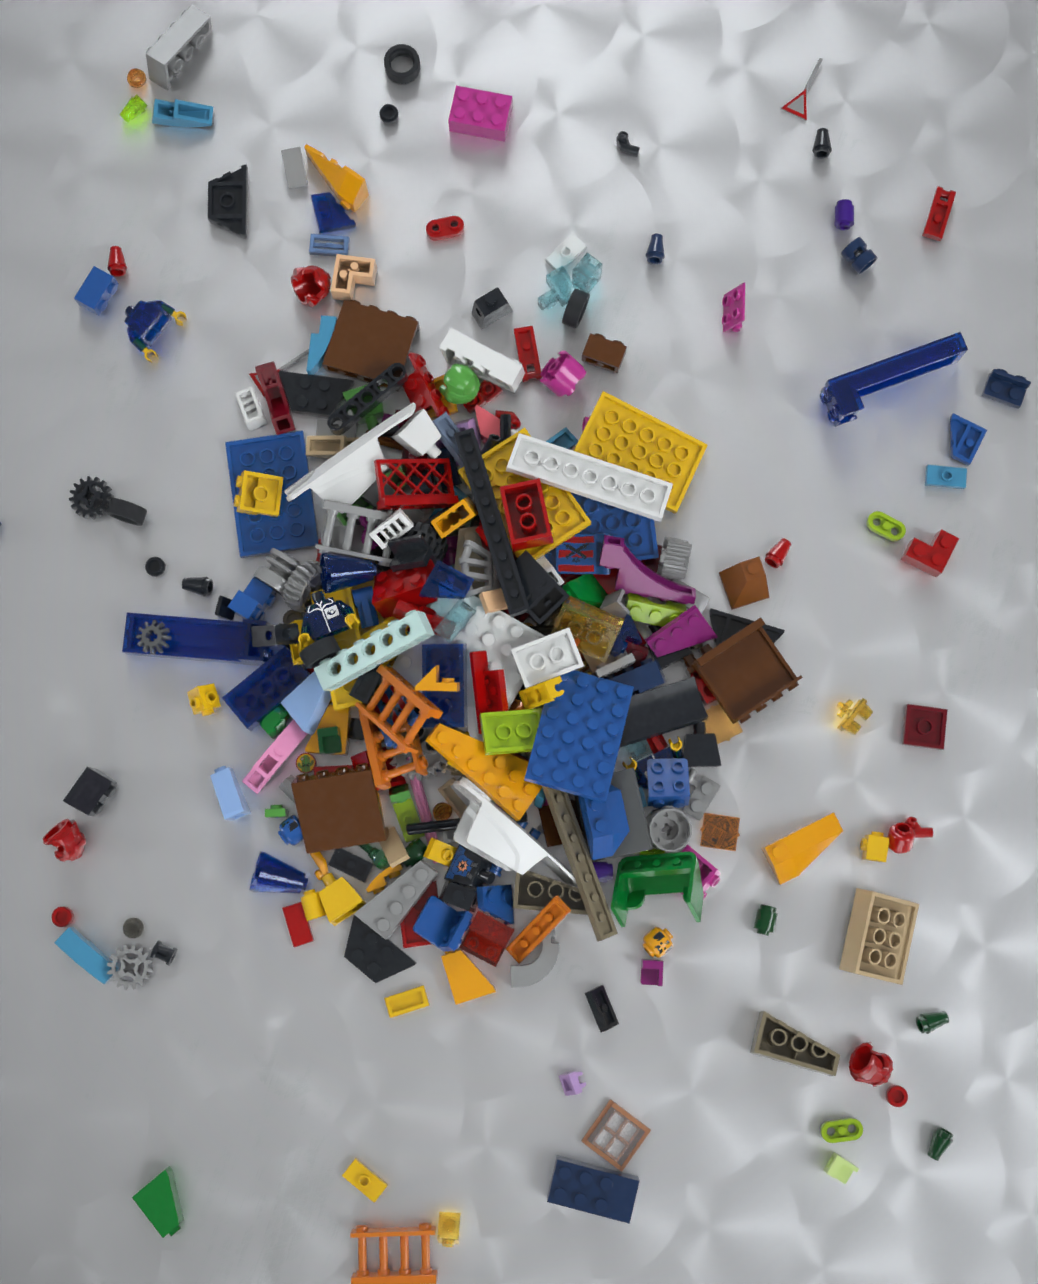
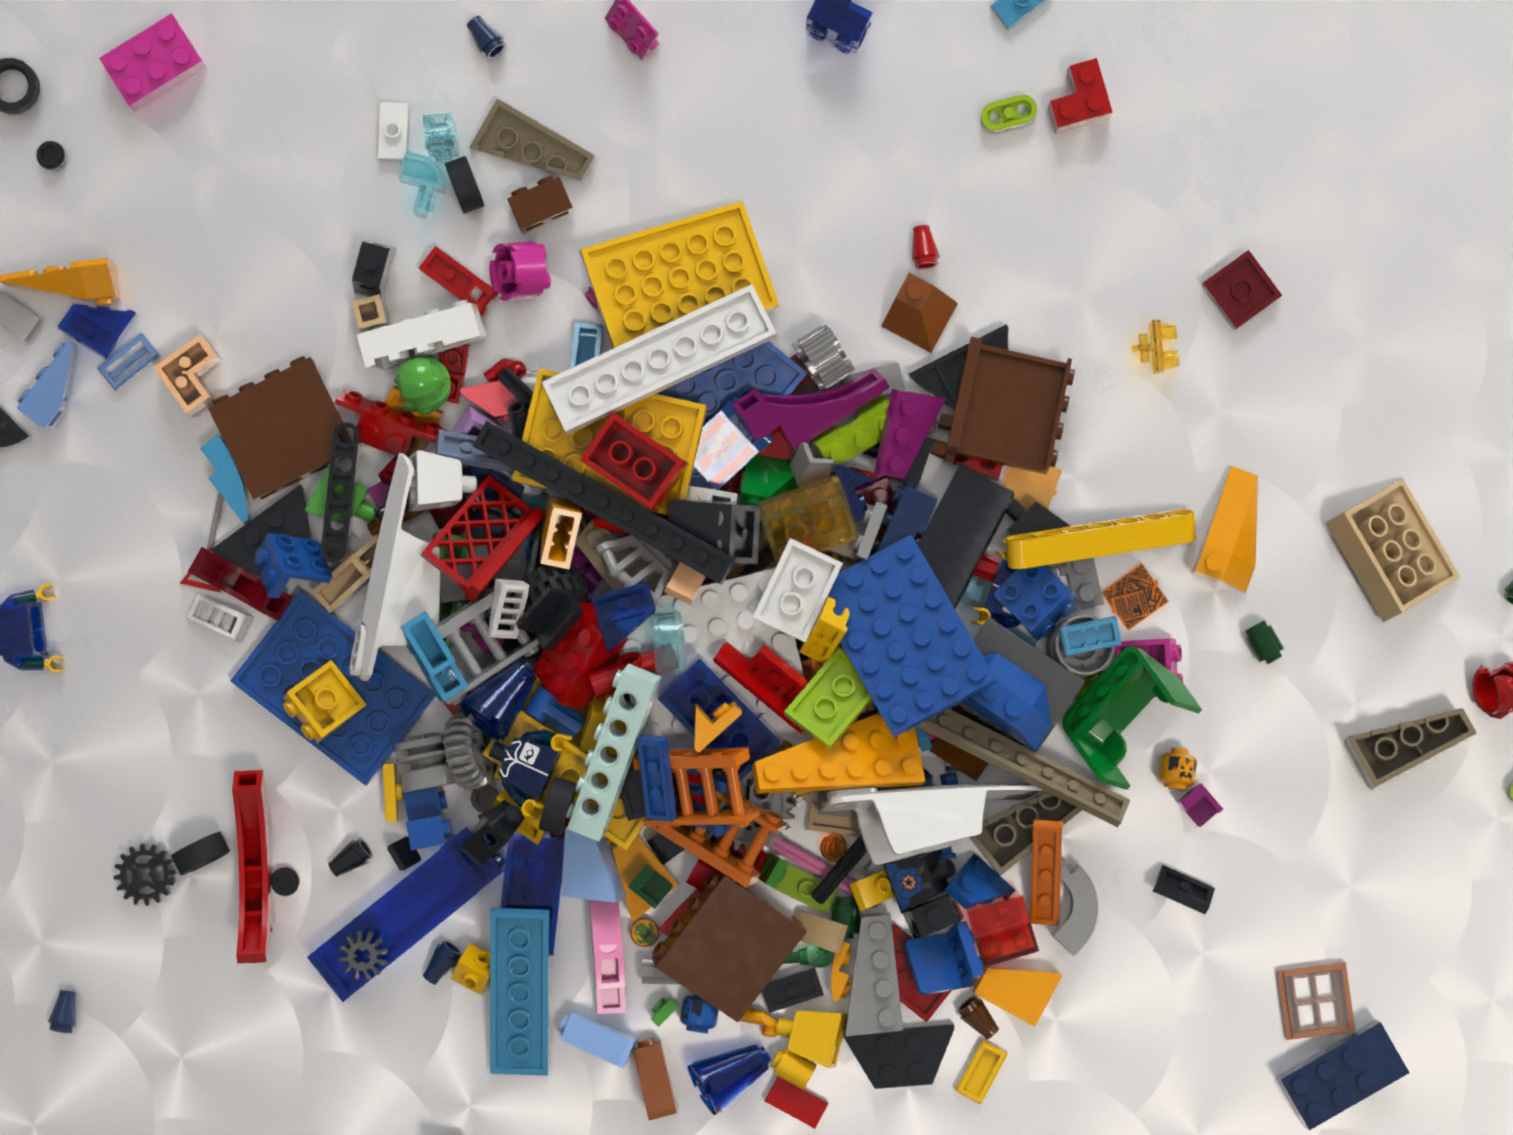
camera: 45 degrees left, 5 degrees up
green rock [259,704,290,739] -> none
red helmet [291,265,331,308] -> none
red plate [426,216,464,241] -> none
lavender tile [559,1071,586,1096] -> none
dark purple brick [592,861,613,882] -> none
yellow brick [860,831,889,863] -> none
red head [887,823,915,854] -> none
red arm [905,817,933,838] -> none
none -> medium blue slope [17,340,77,431]
none -> red arch [232,770,275,964]
none -> blue bracket [255,533,333,599]
none -> tan brick [351,294,389,333]
none -> yellow plate [383,763,403,822]
none -> dark azure slope [400,611,468,702]
none -> dark blue cone [423,941,462,985]
none -> dark tan wing [469,99,596,181]
none -> dark azure plate [490,908,550,1076]
none -> dark orange slope [632,1038,678,1120]
none -> blue tile [636,735,677,822]
none -> reddish brown cone [958,996,999,1040]
none -> yellow beam [1006,509,1196,569]
none -> dark azure plate [1058,616,1122,657]

